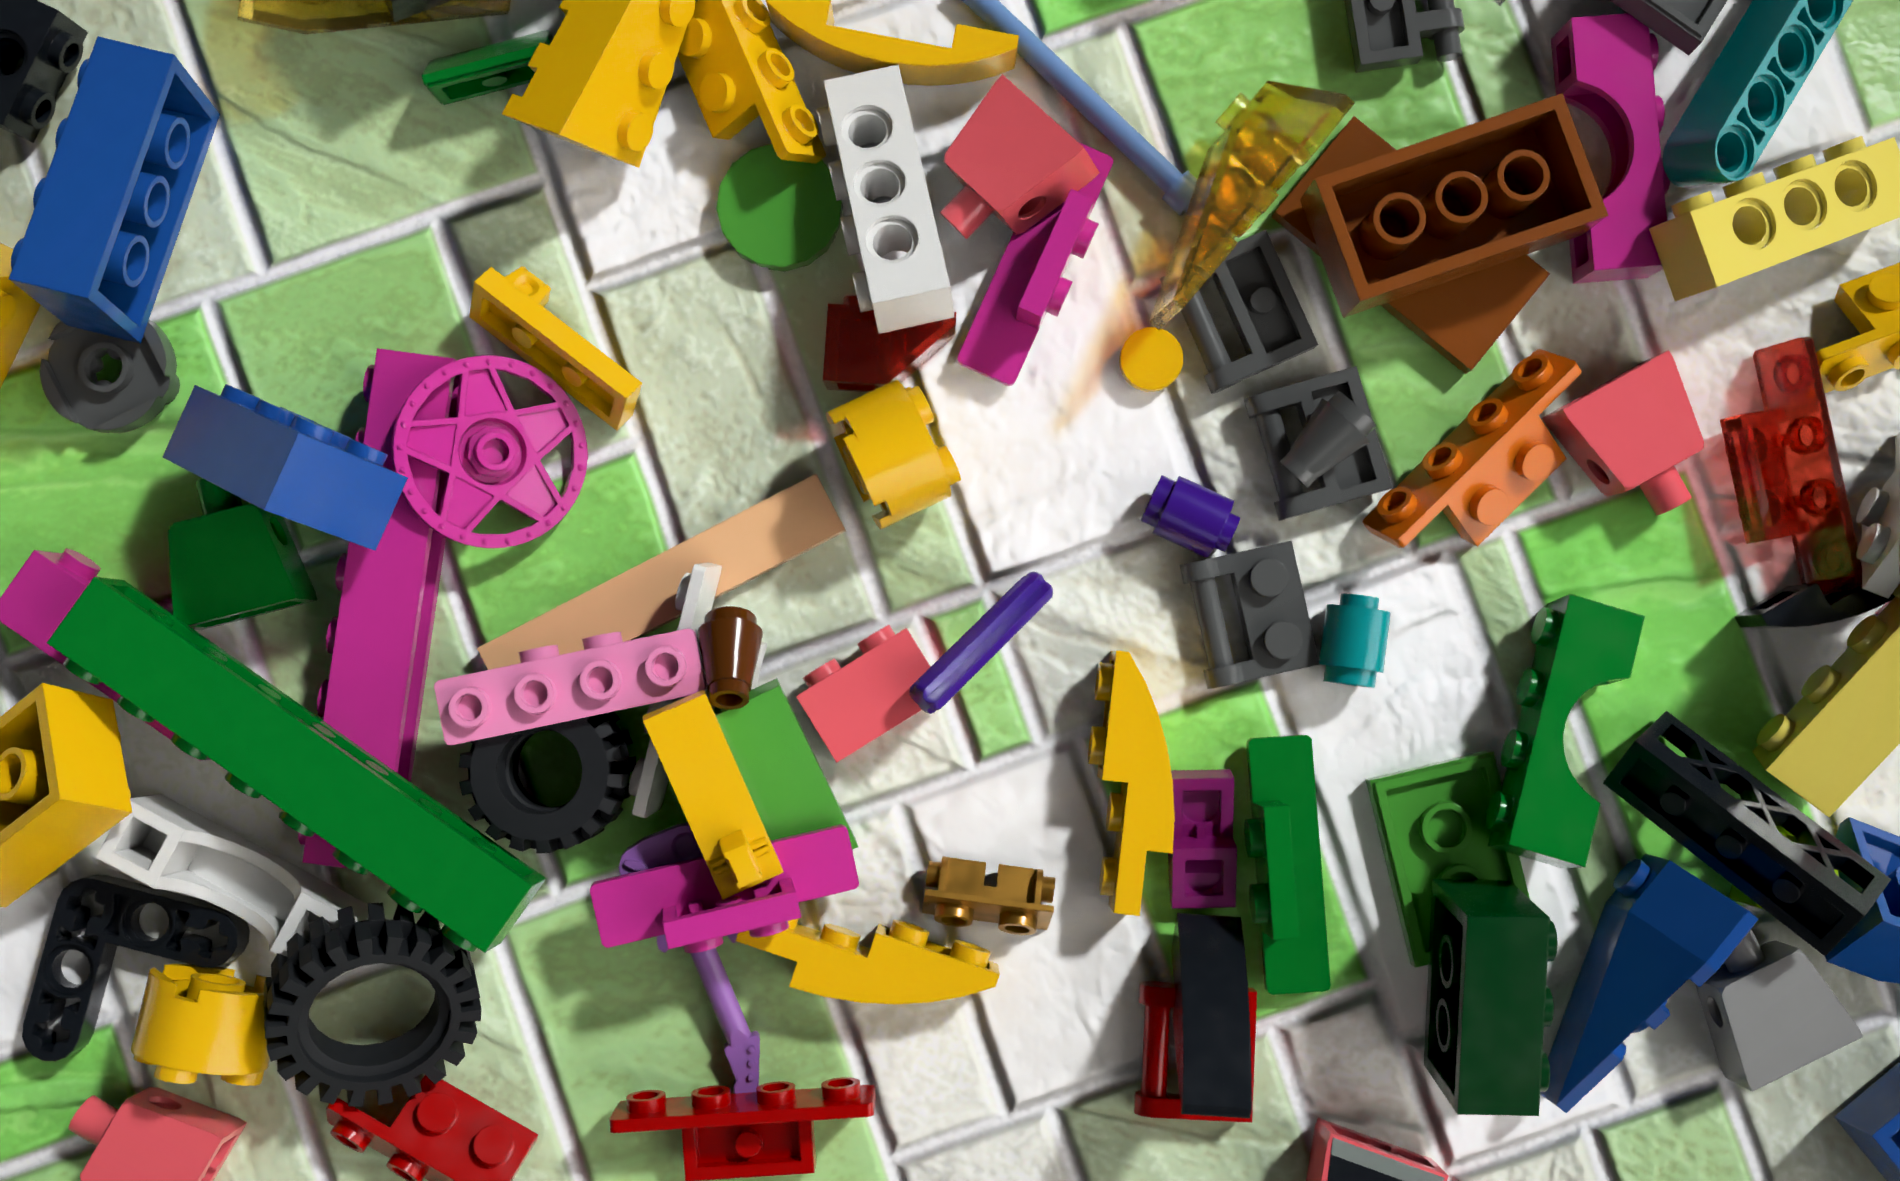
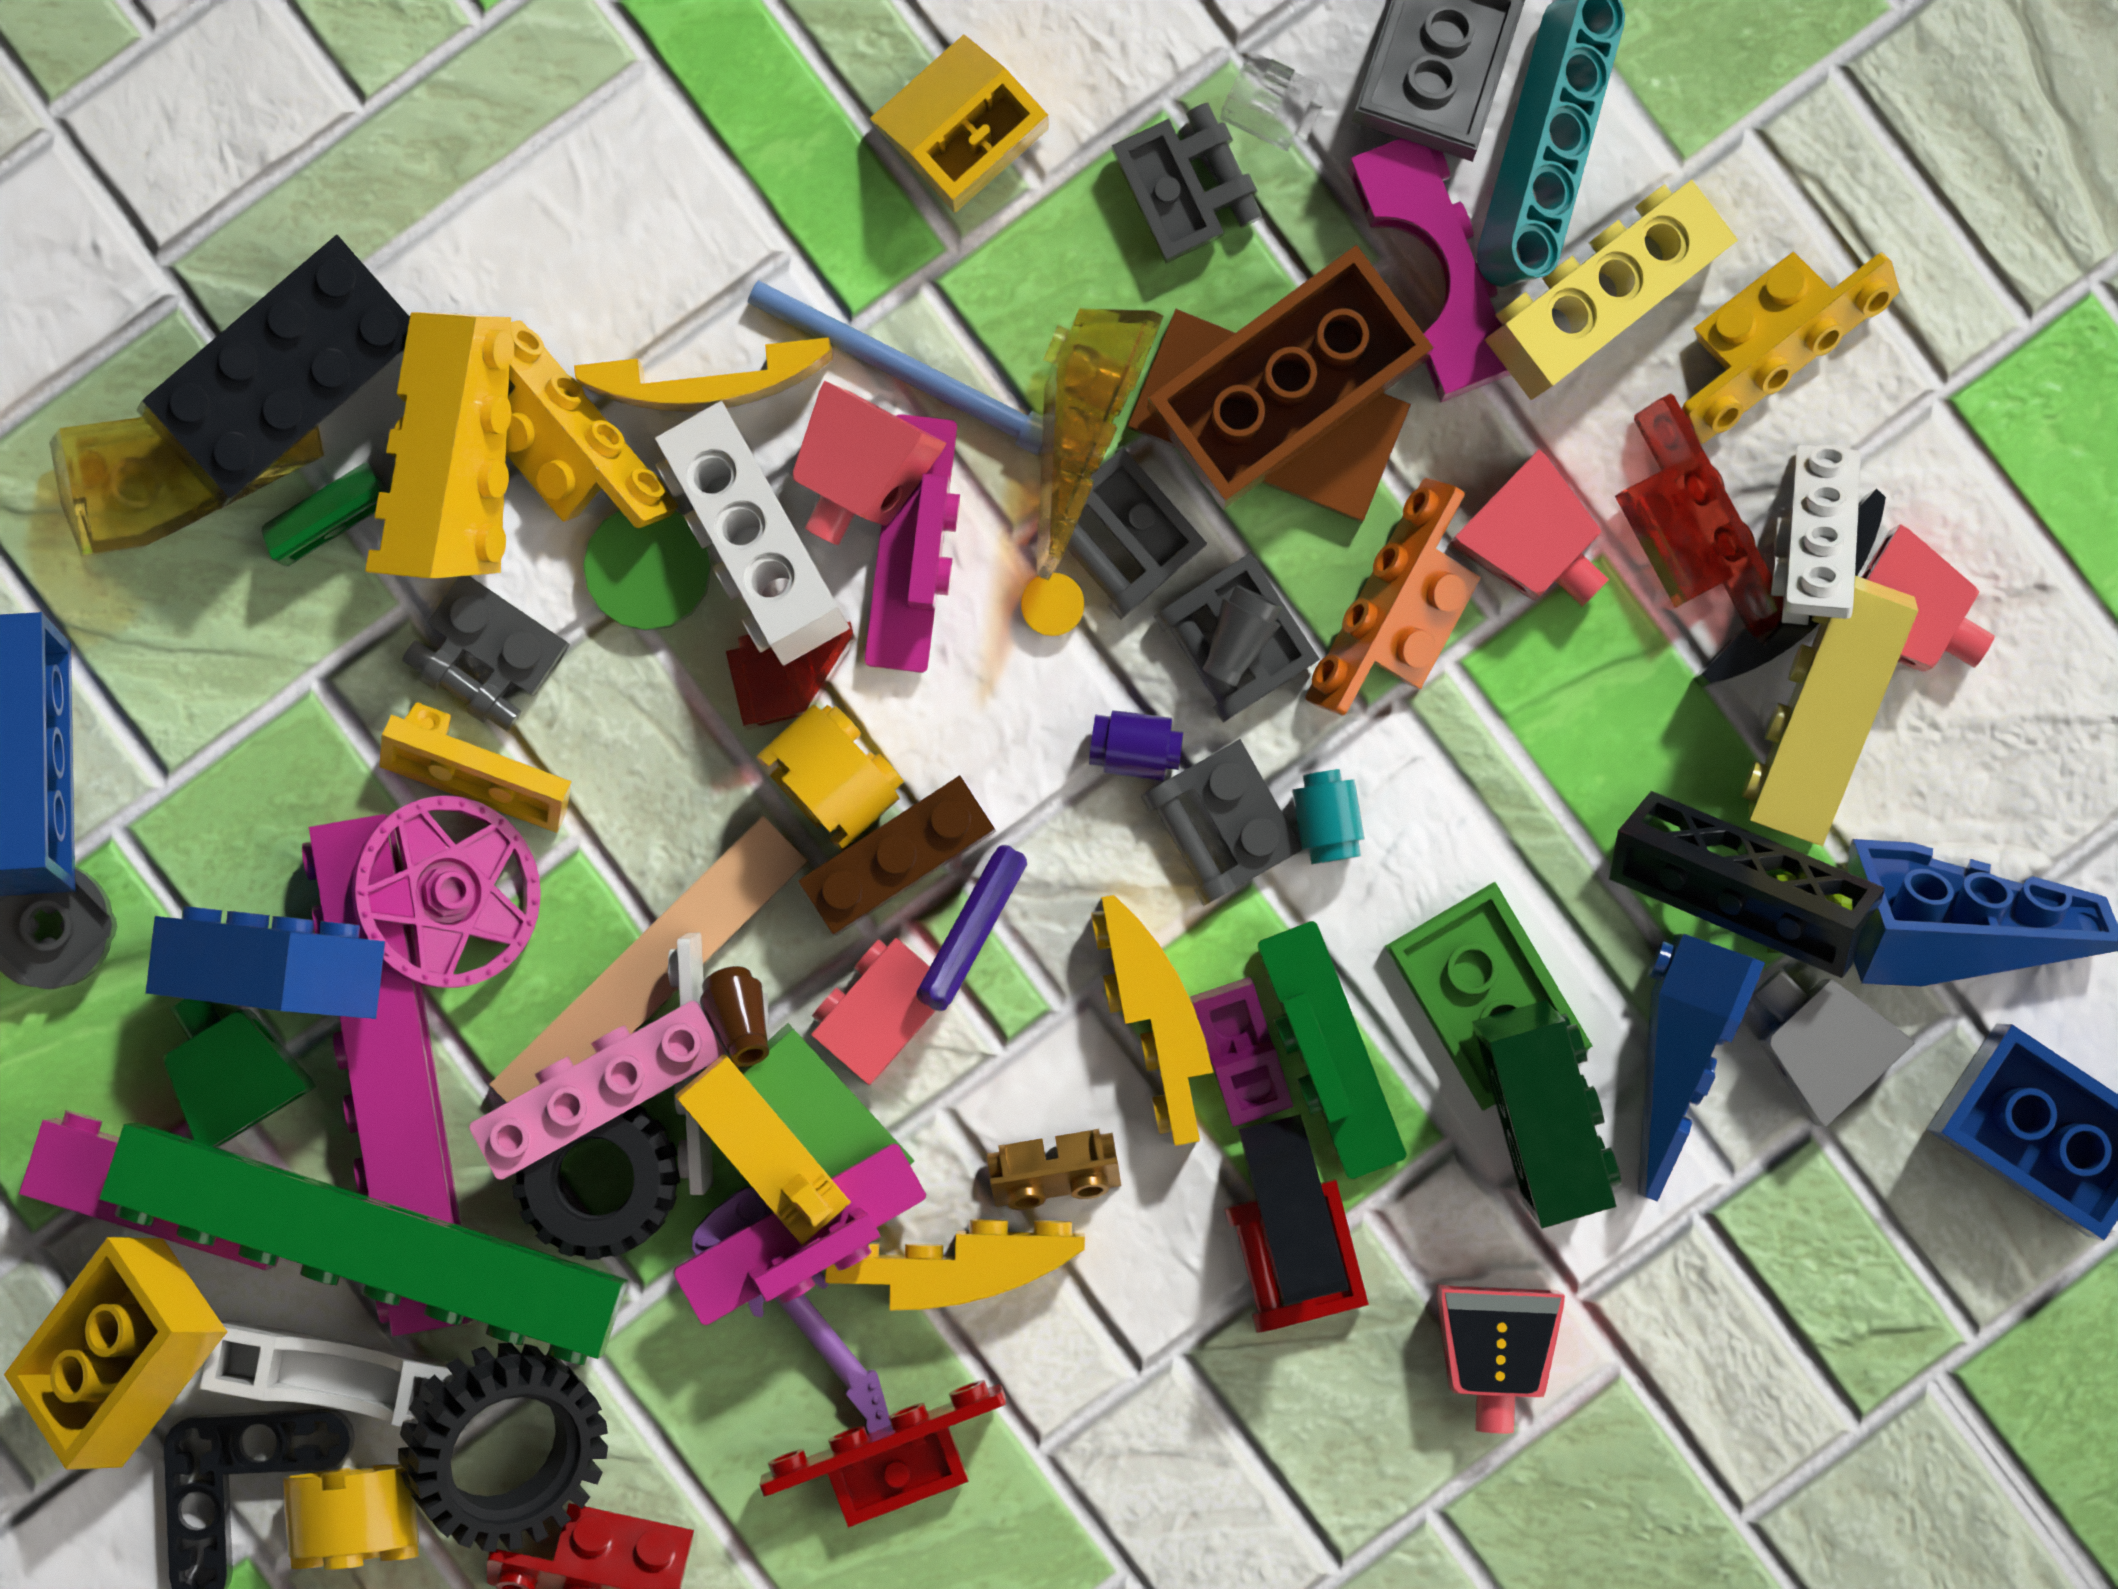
camera: 15 degrees left, 0 degrees up
green arch [1485,594,1645,868] -> none
none -> dark grey plate [402,576,570,732]
none -> reddish brown brick [798,775,996,936]

